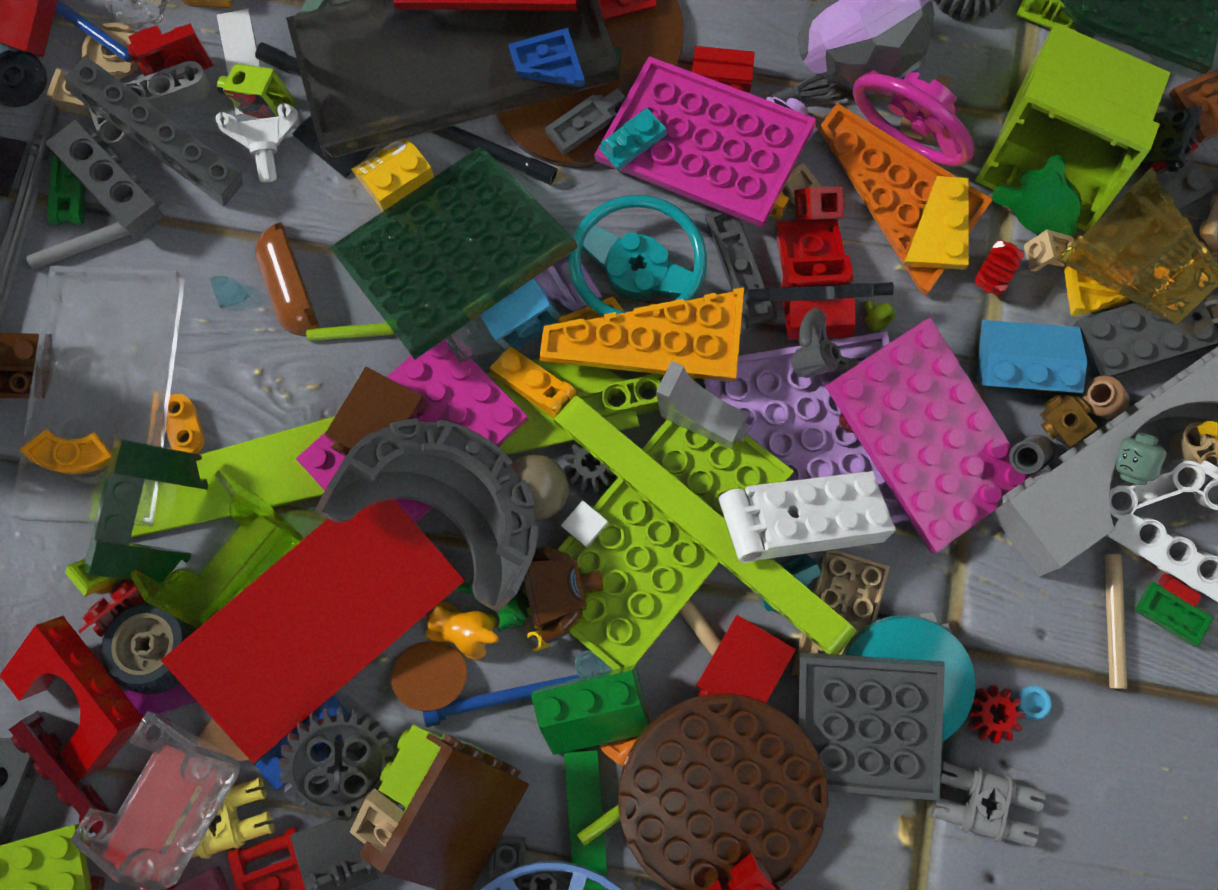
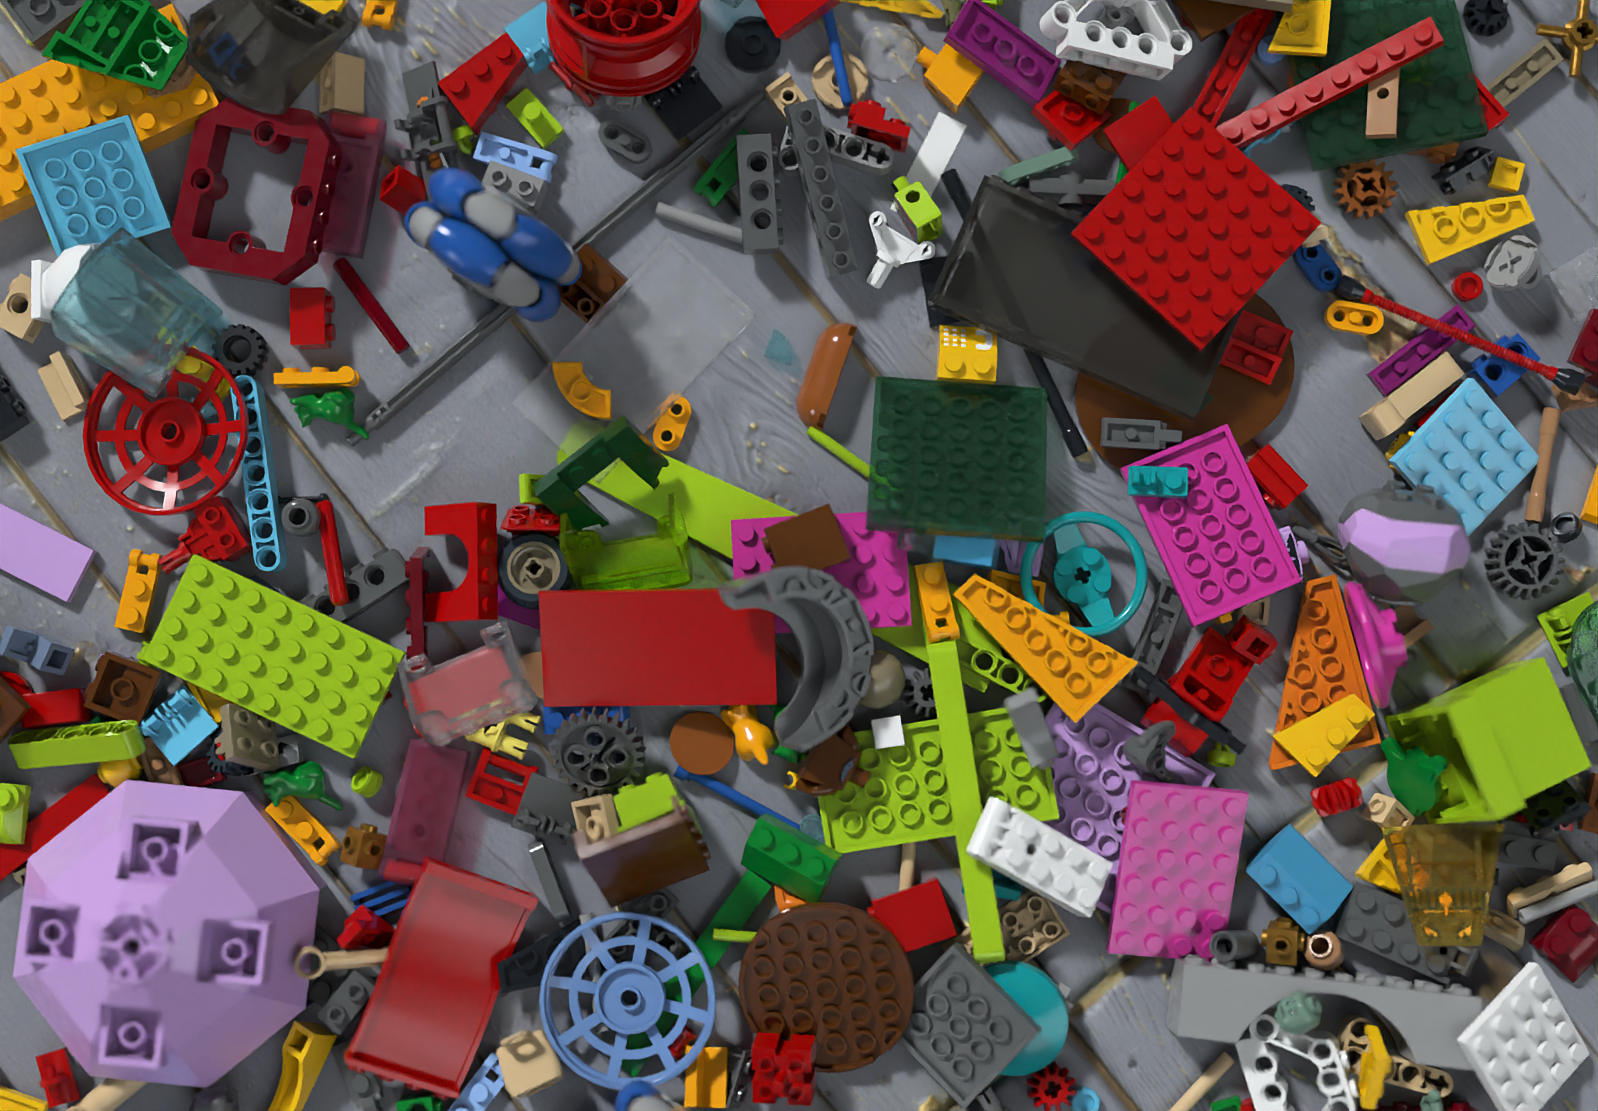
camera: 40 degrees right, 10 degrees up
blue wing [508,28,585,87] -> none

